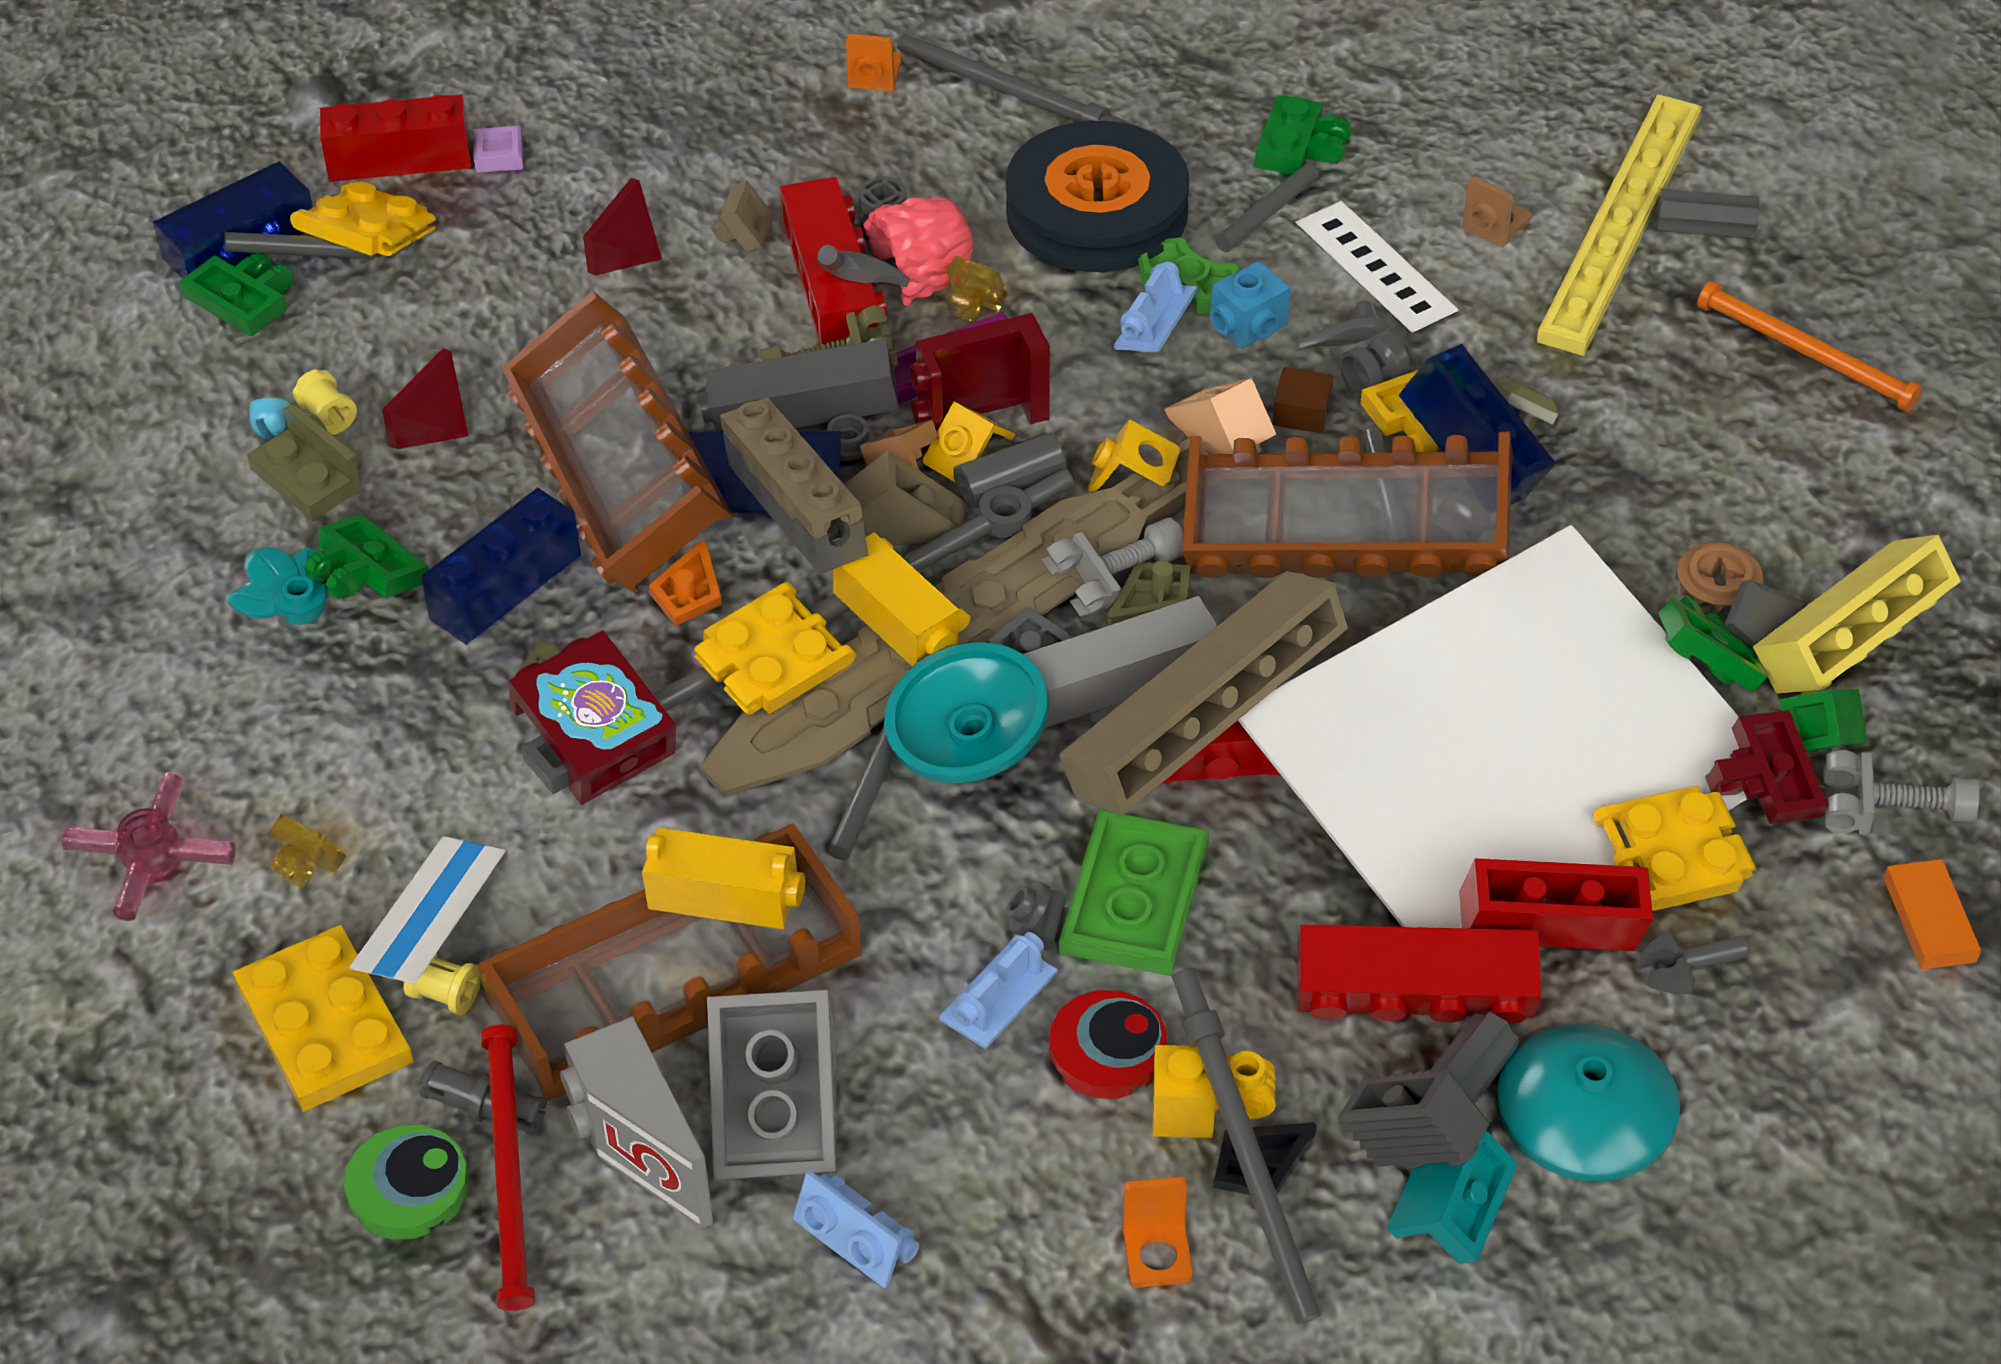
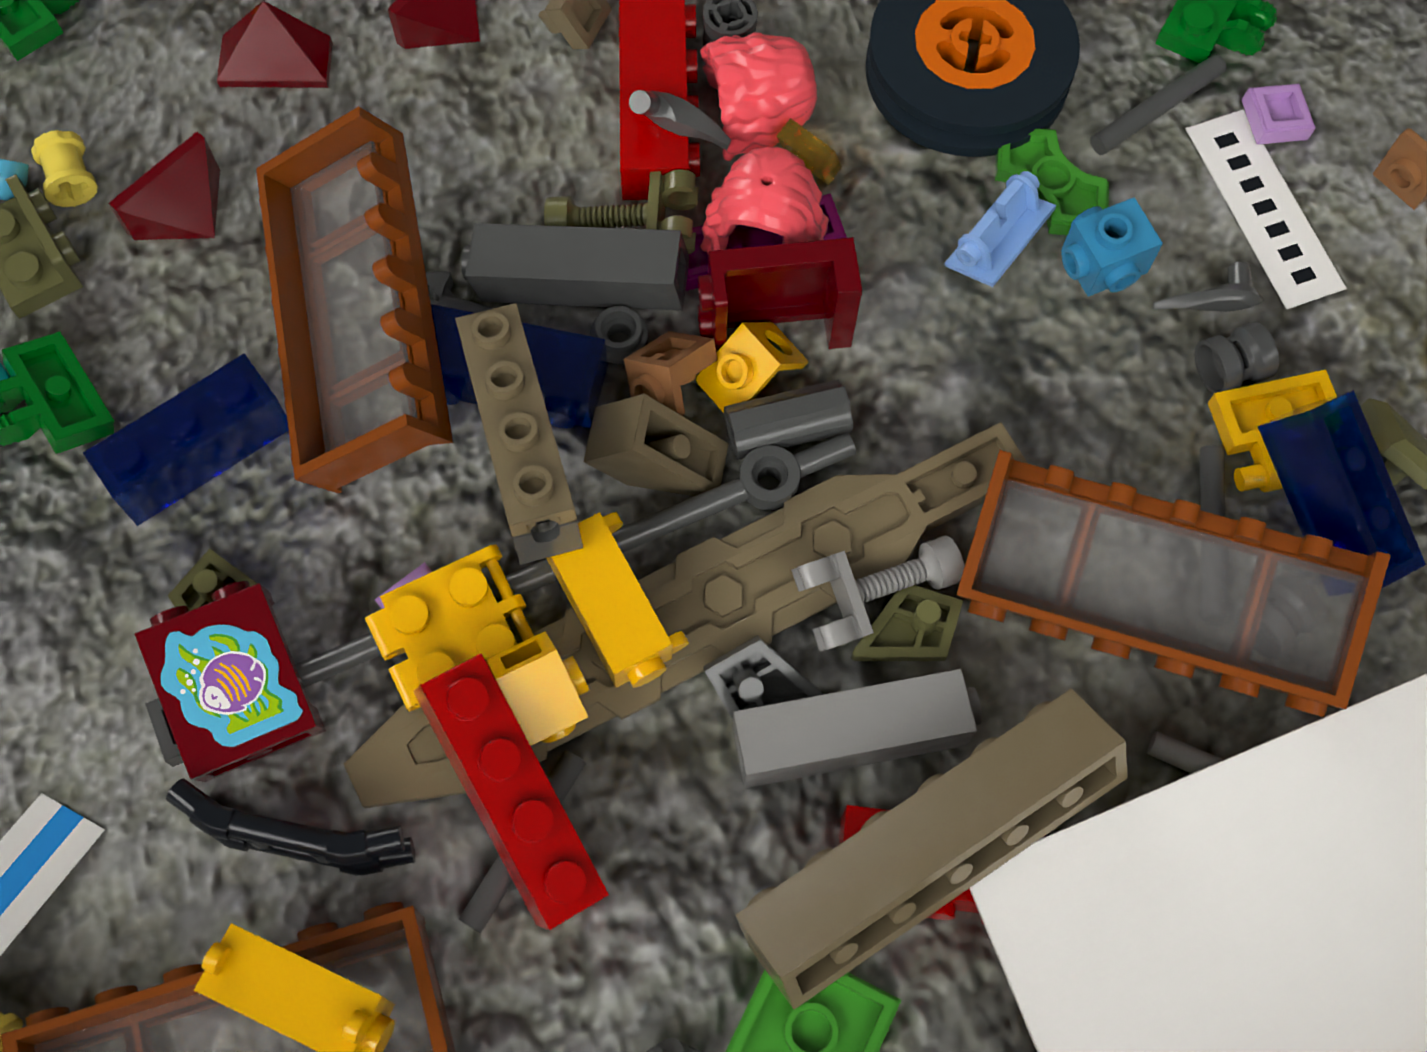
camera: 10 degrees right, 20 degrees up
orange piece [648,540,722,626] -> none
teal dish [884,642,1050,783] -> none
yellow bracket [1087,419,1180,493] -> none
light nougat slope [1164,378,1276,455] -> none
reddish brown piece [1272,367,1333,433] -> none
none -> black piece [166,778,416,876]
none -> dark red slope [217,1,333,88]
none -> red brick [413,653,609,930]
none -> yellow brick [487,631,590,746]
none -> coral hair [700,147,829,254]
none -> lavender tile [1241,84,1316,145]

